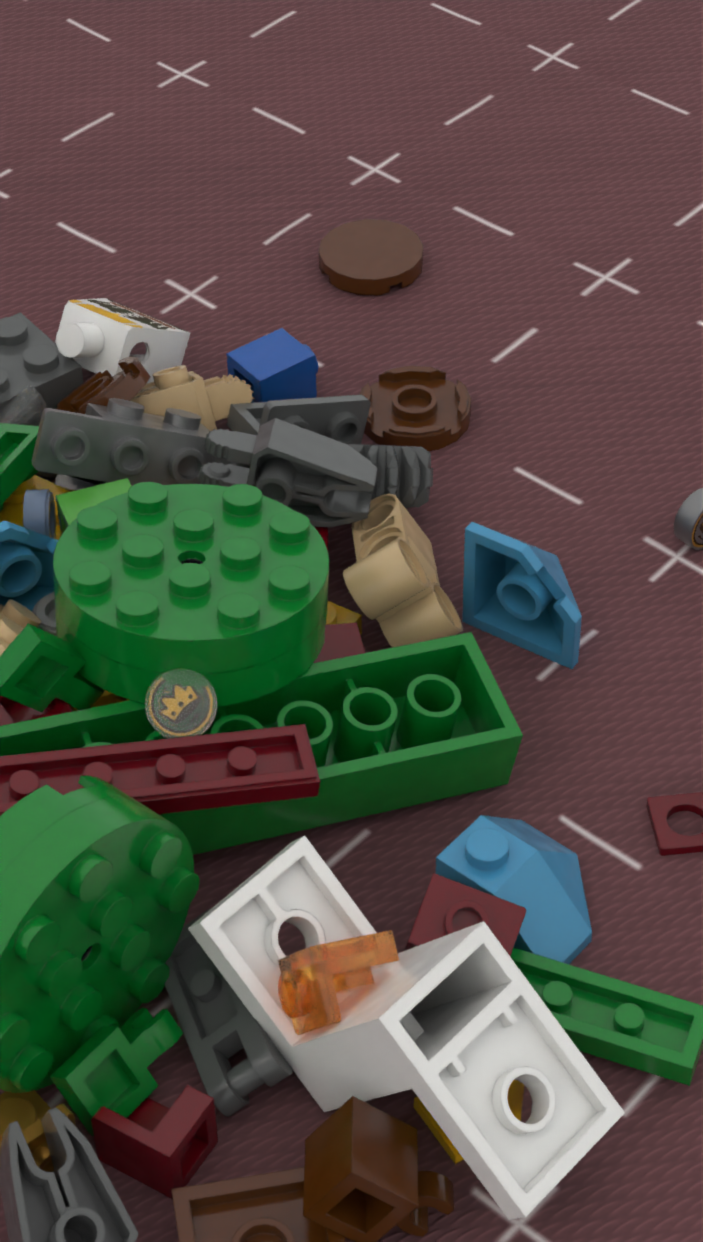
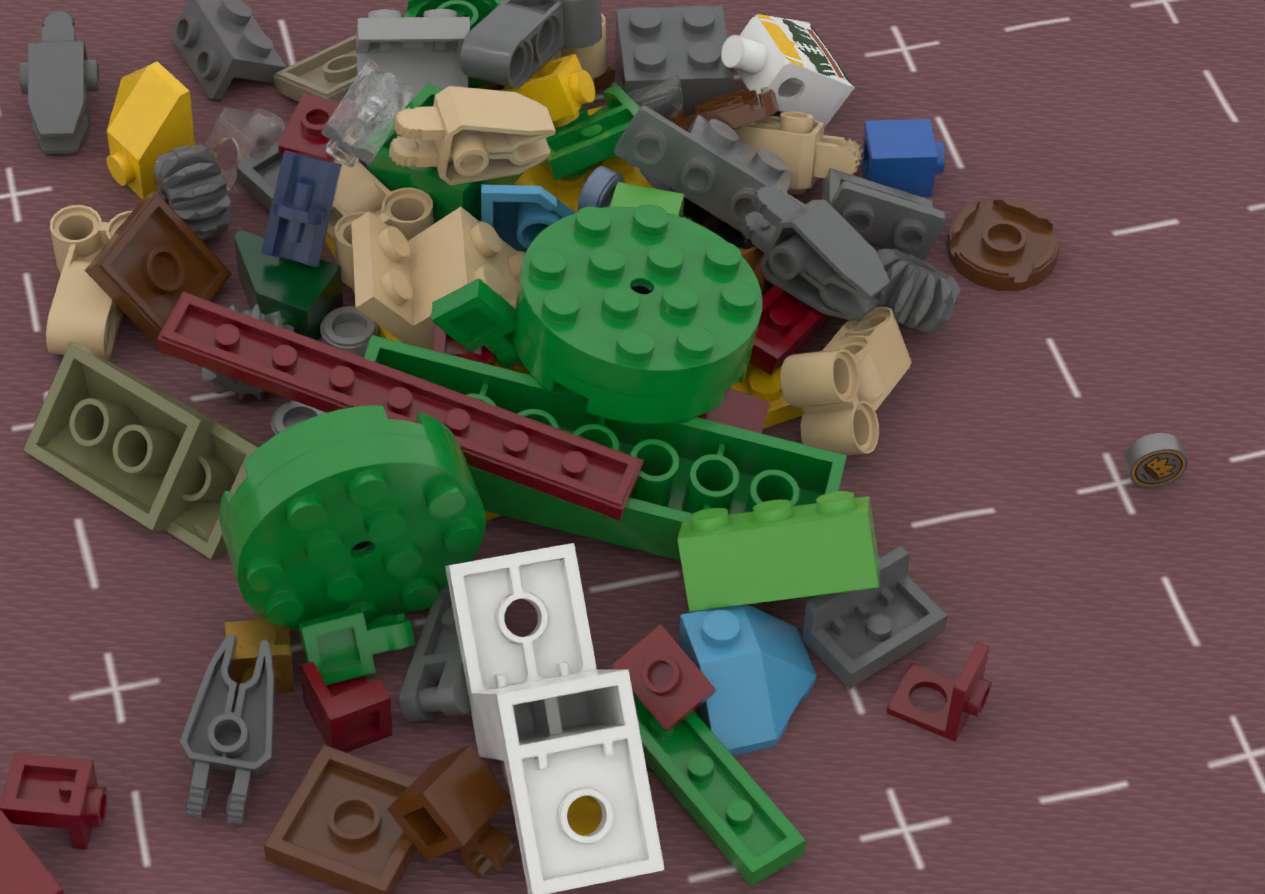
camera: 30 degrees right, 5 degrees up
clear tile [144,668,217,738] -> none
clear orange bracket [278,930,399,1035] -> none
reddish brown tile [319,219,423,296] -> none
dark azure slope [462,522,582,669] -> none
none -> bright green brick [677,491,880,612]
none -> dark grey bracket [802,546,948,689]

